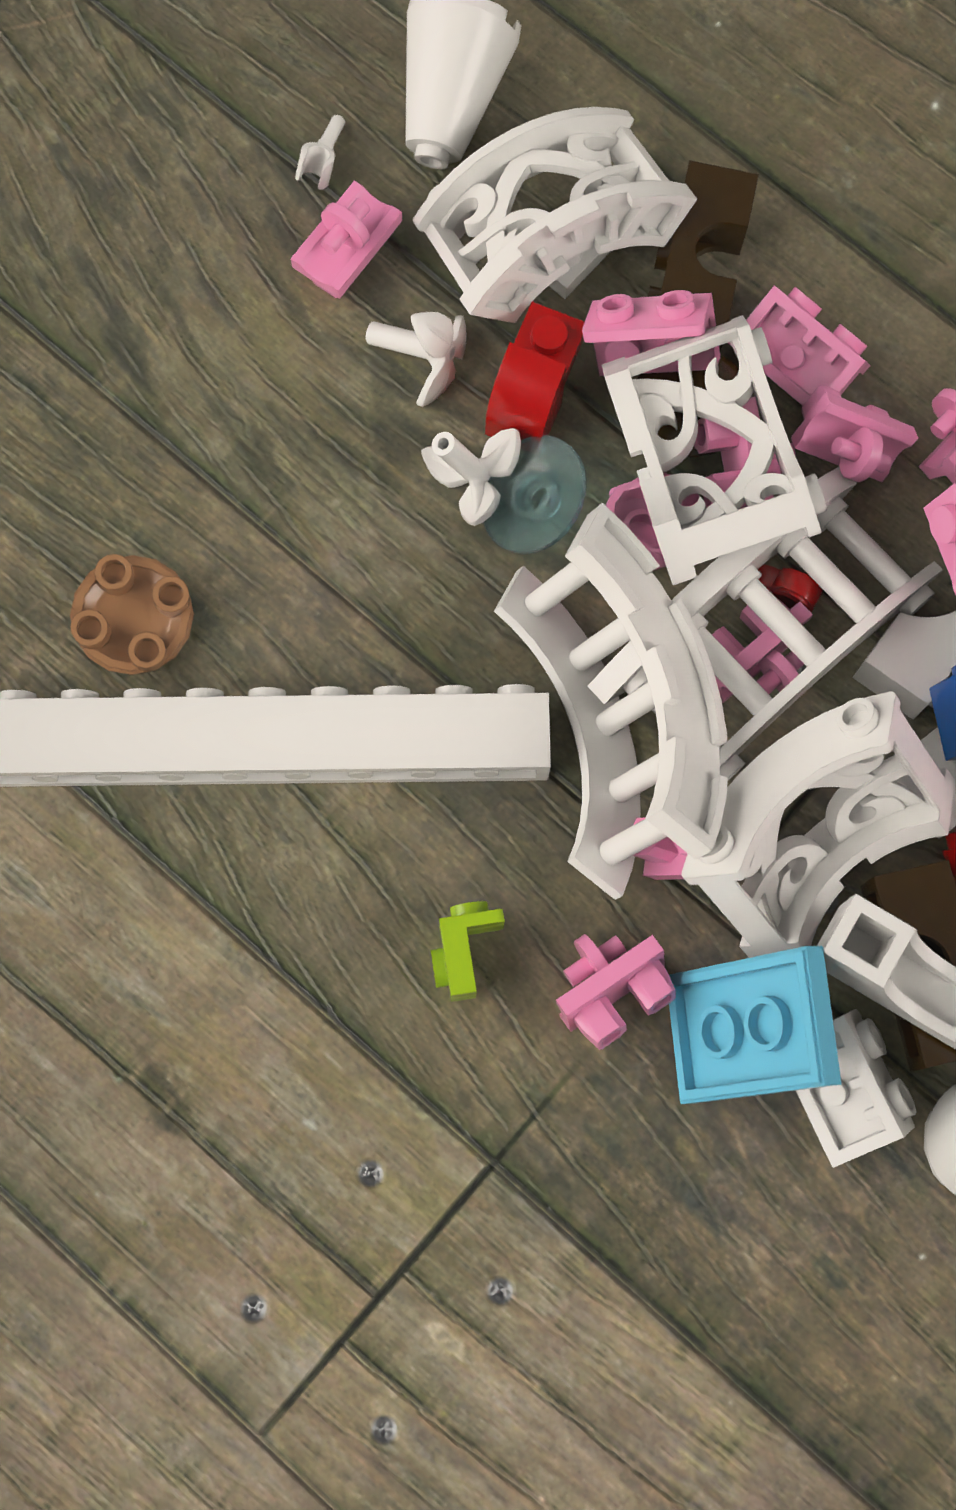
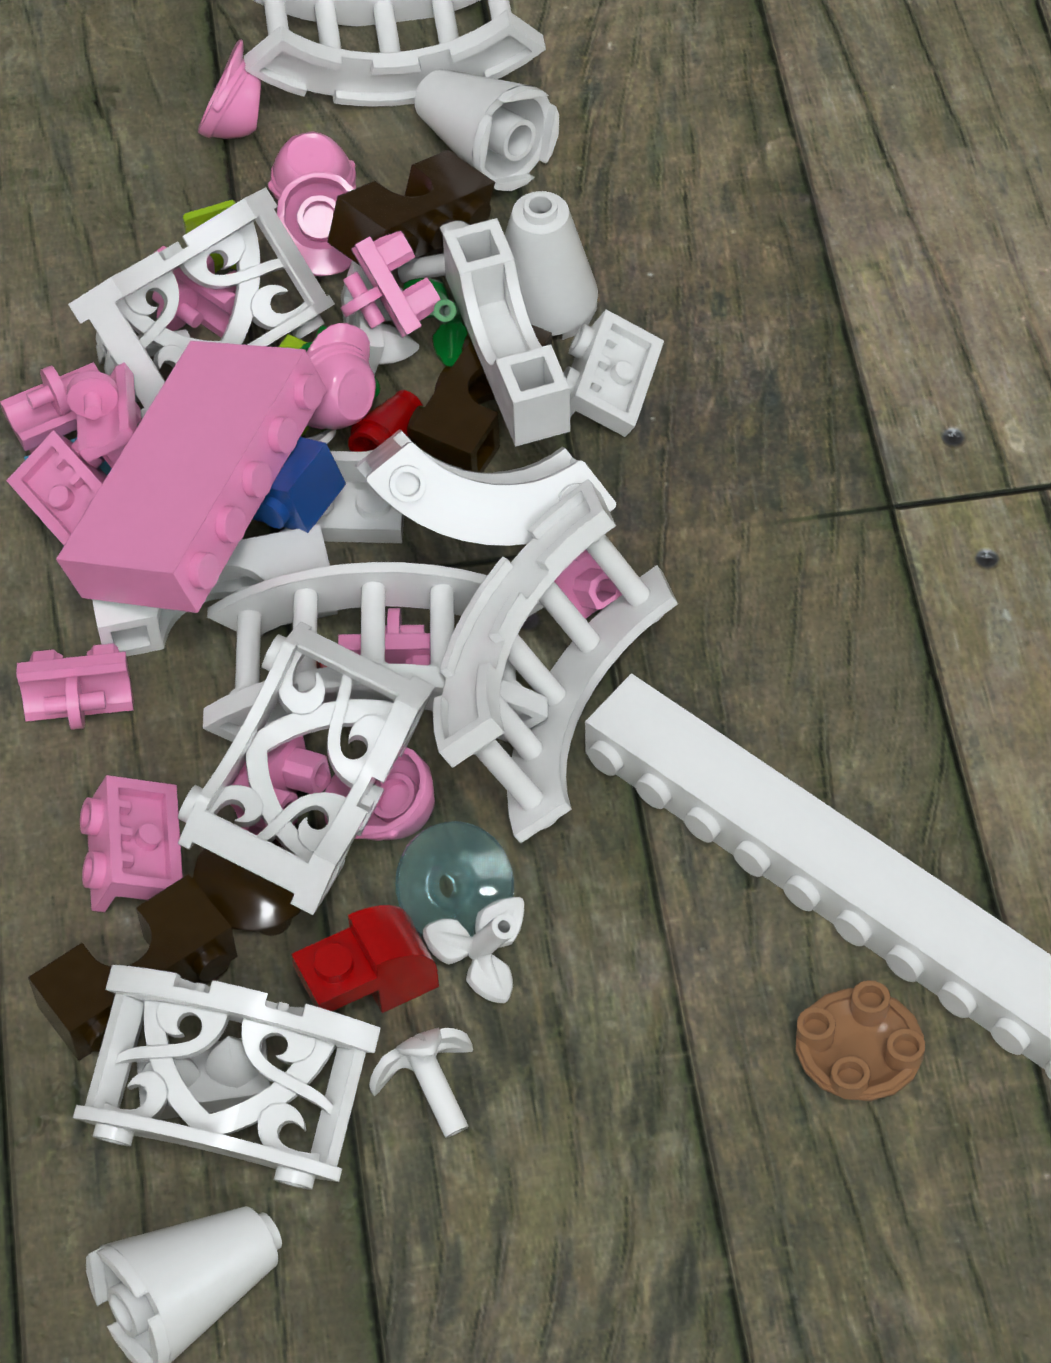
camera: 135 degrees left, 20 degrees down
bright pink hips [291,180,402,299] -> none
white hand [295,115,345,190] -> none
lime bracket [430,901,505,1002] -> none
bright pink hips [556,934,676,1050] -> none
bright pink bracket [582,290,720,376] -> none
medium azure tile [669,946,842,1104] -> none
bright pink hips [791,385,918,482] -> none

